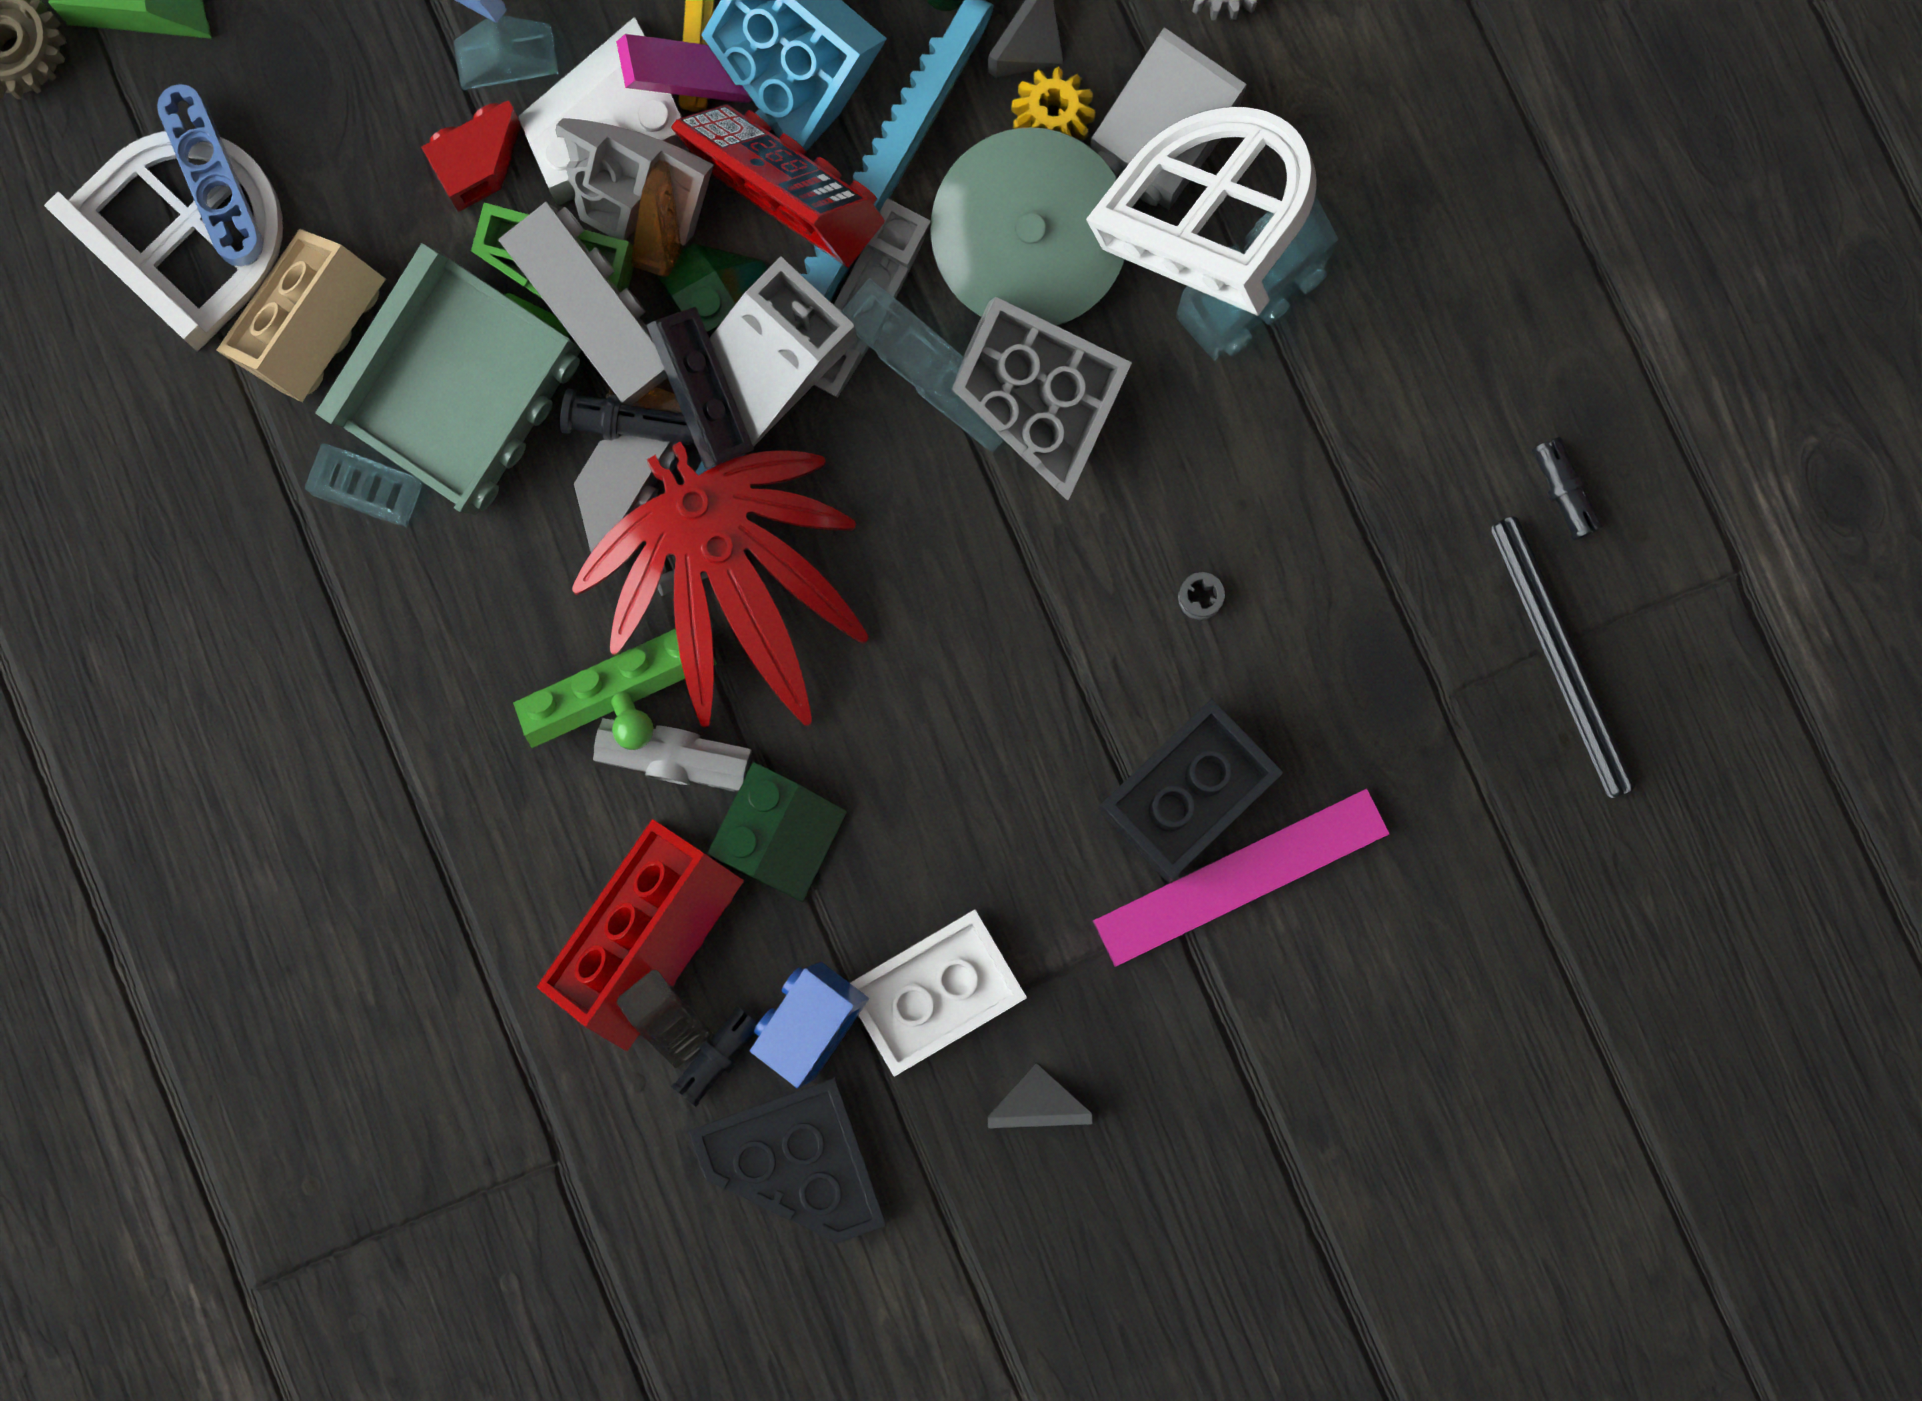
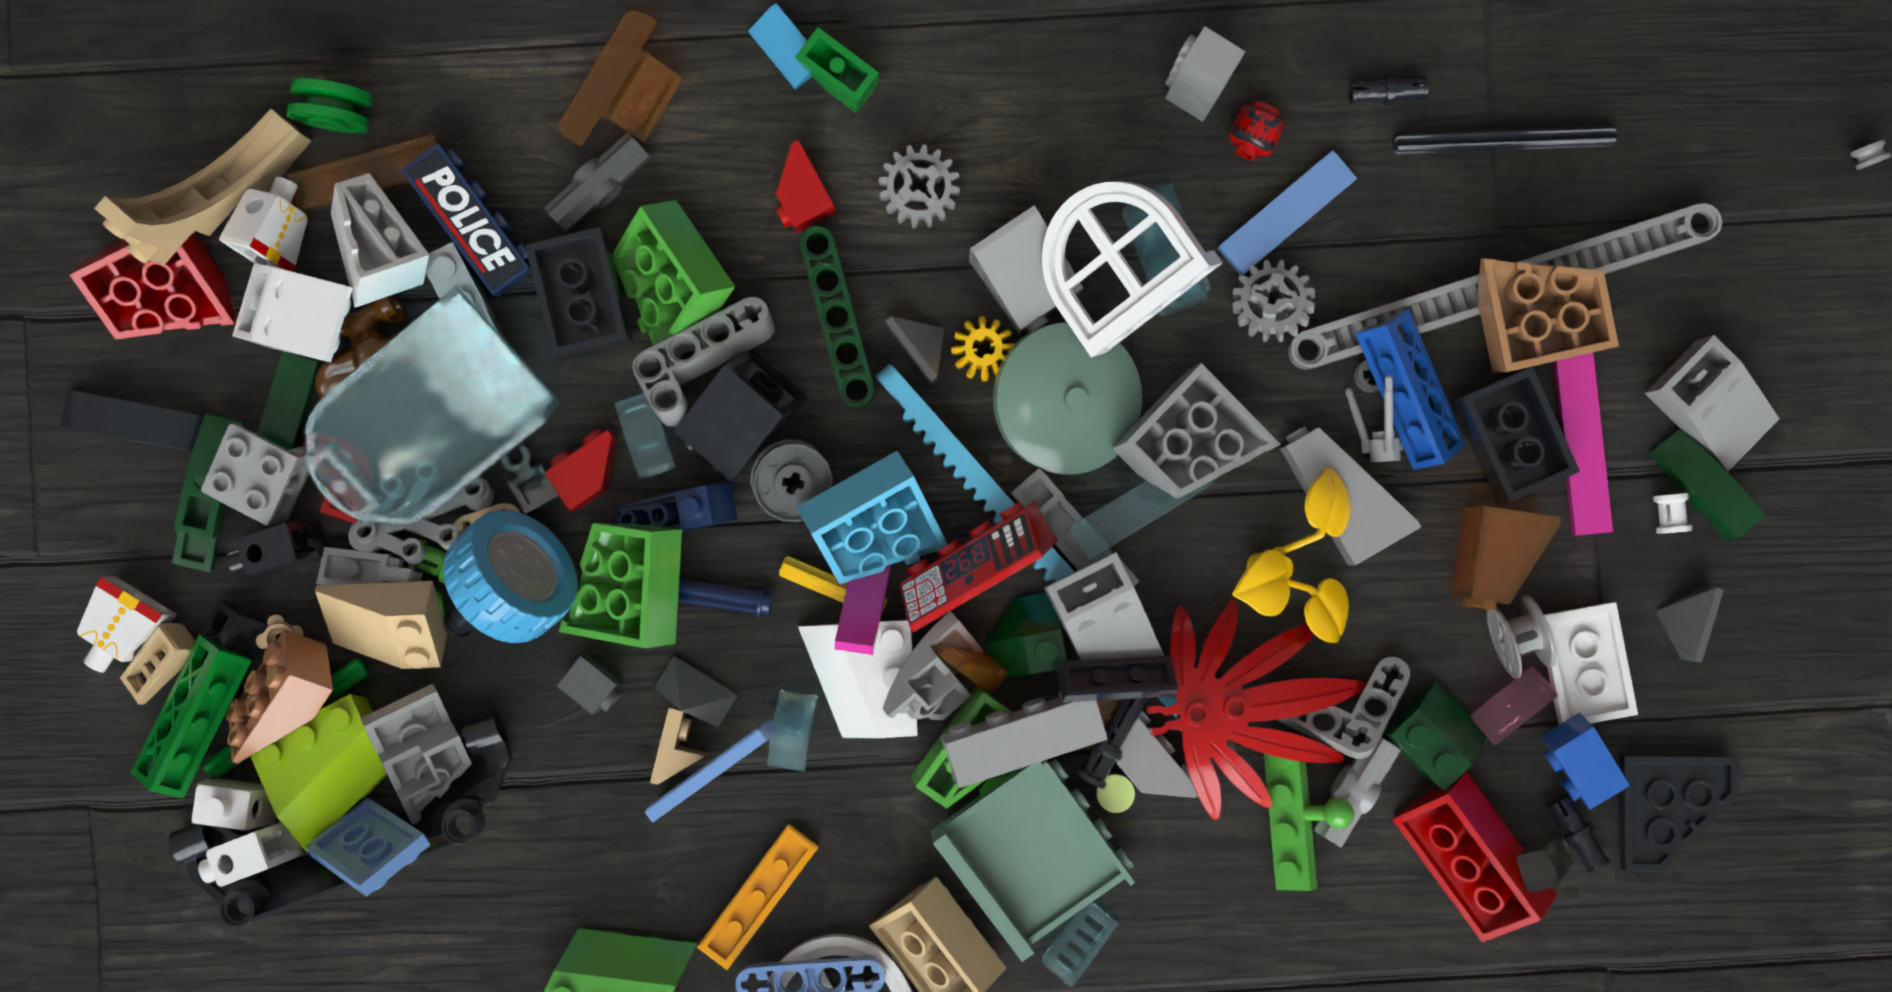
camera: 75 degrees left, 5 degrees up
red slope [421,100,521,212] -> none
none -> light orange tile [697,823,819,970]
none -> yellowish green tile [1096,773,1135,813]
none -> light grey brick [1165,26,1246,122]
none -> medium blue tile [1217,150,1357,276]
none -> red head [1228,101,1284,161]
none -> light grey gear [1232,260,1315,342]
none -> yellow plant [1232,467,1351,643]
none -> light grey beam [1278,657,1410,759]
none -> light grey slope [1280,426,1421,565]
none -> light grey gear [1288,203,1722,370]
none -> light grey plant [1345,375,1404,462]
none -> blue fence [1356,309,1466,470]
none -> clear orange slope [1451,506,1561,610]
none -> clear pink slope [1470,666,1559,746]
none -> medium nougat wedge [1477,258,1619,372]
none -> light grey piece [1487,595,1556,679]
none -> light grey slope [1645,335,1780,472]
none -> dark green slope [1648,429,1766,540]
none -> white bush [1653,493,1692,534]
none -> light grey bush [1850,139,1892,170]

